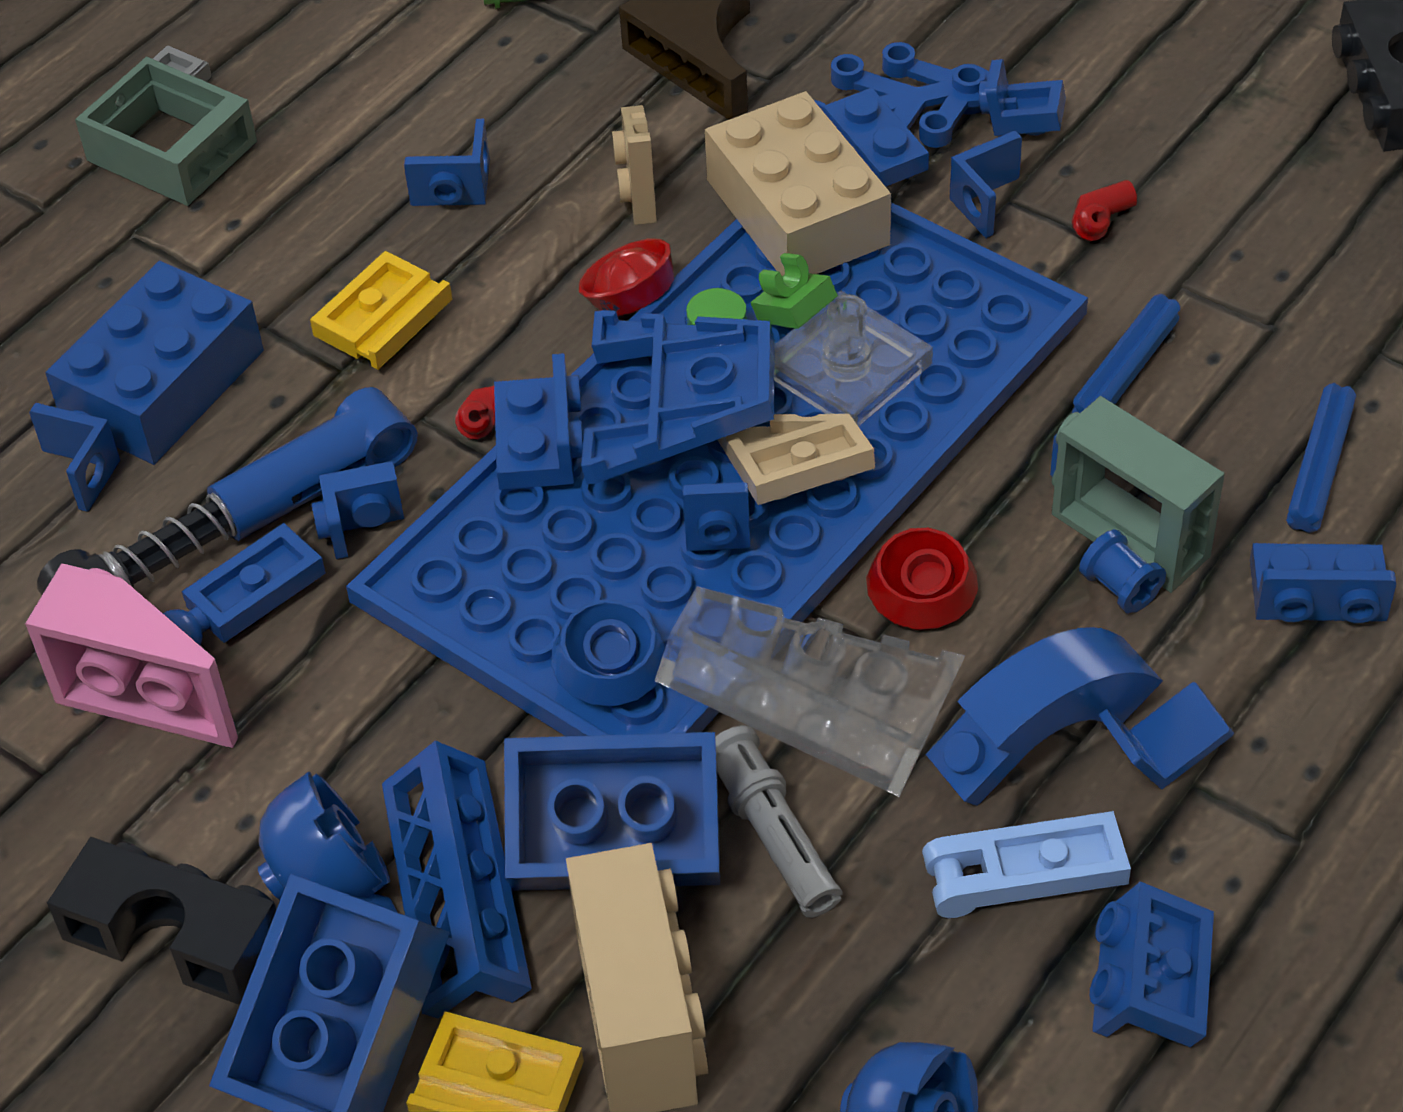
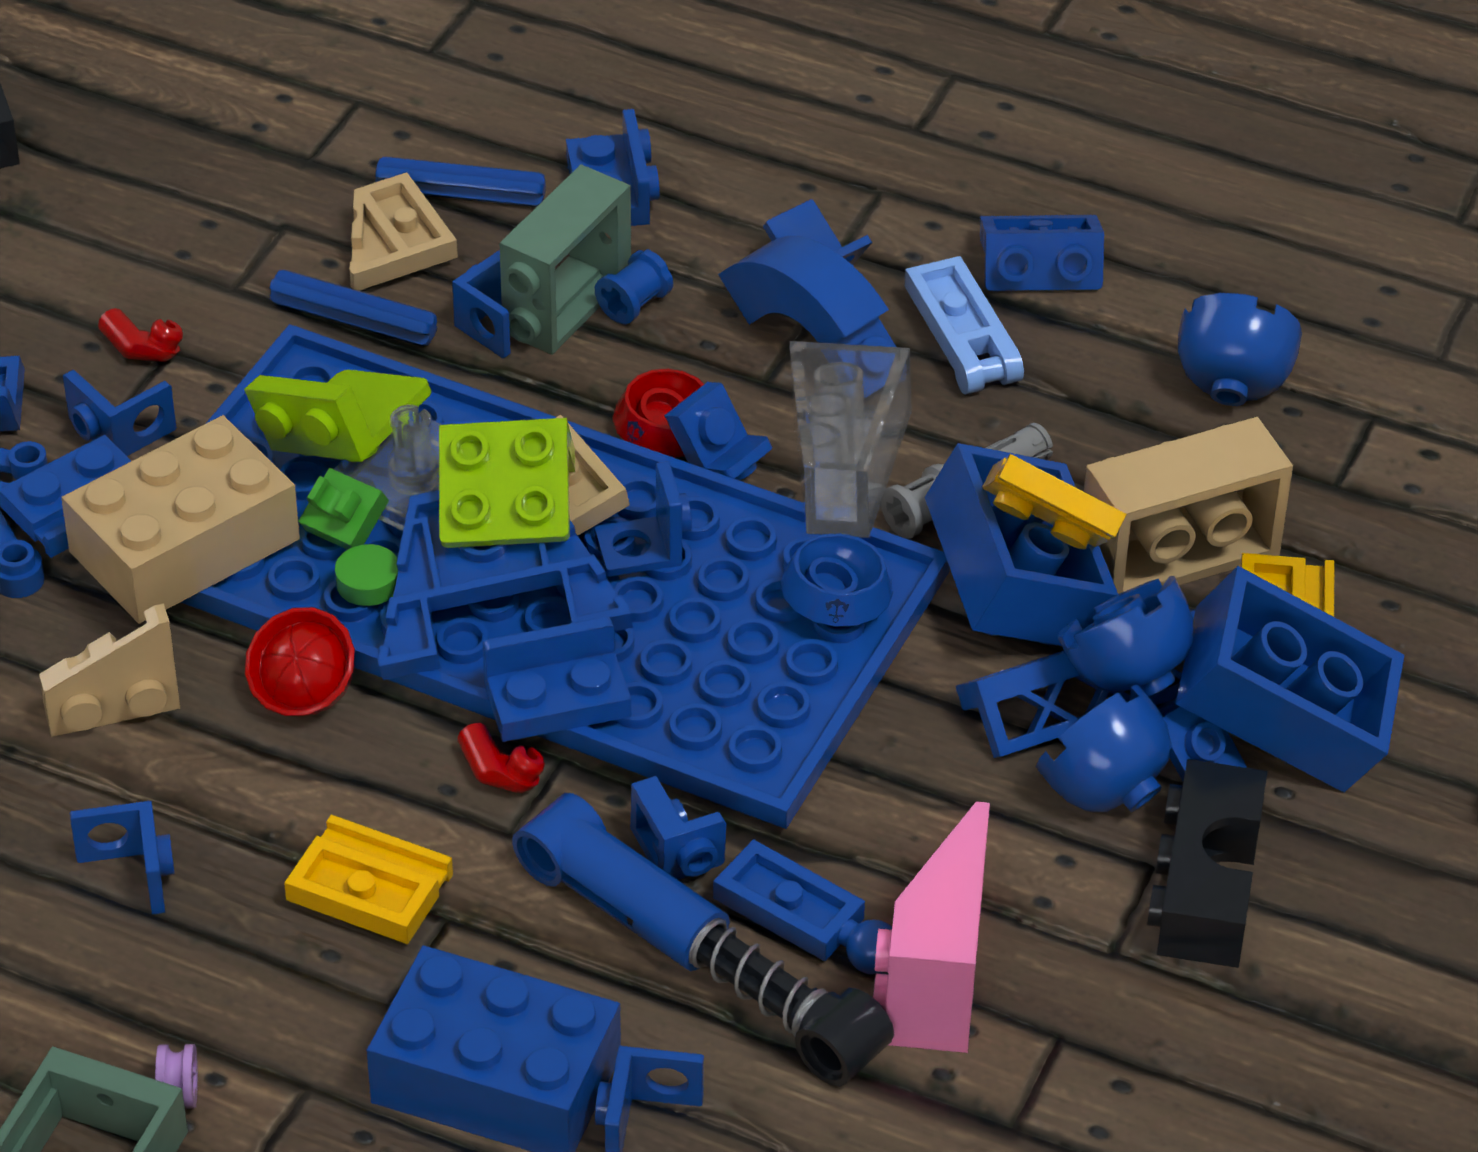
camera: 105 degrees left, 5 degrees down
none -> lavender bush [155,1044,198,1109]
none -> lime bracket [244,370,432,462]
none -> tan wing [350,172,458,291]
none -> lime bracket [439,418,575,548]
none -> blue bracket [664,382,773,480]
none -> yellow plate [982,454,1126,550]
none -> blue cylinder [1058,576,1193,696]

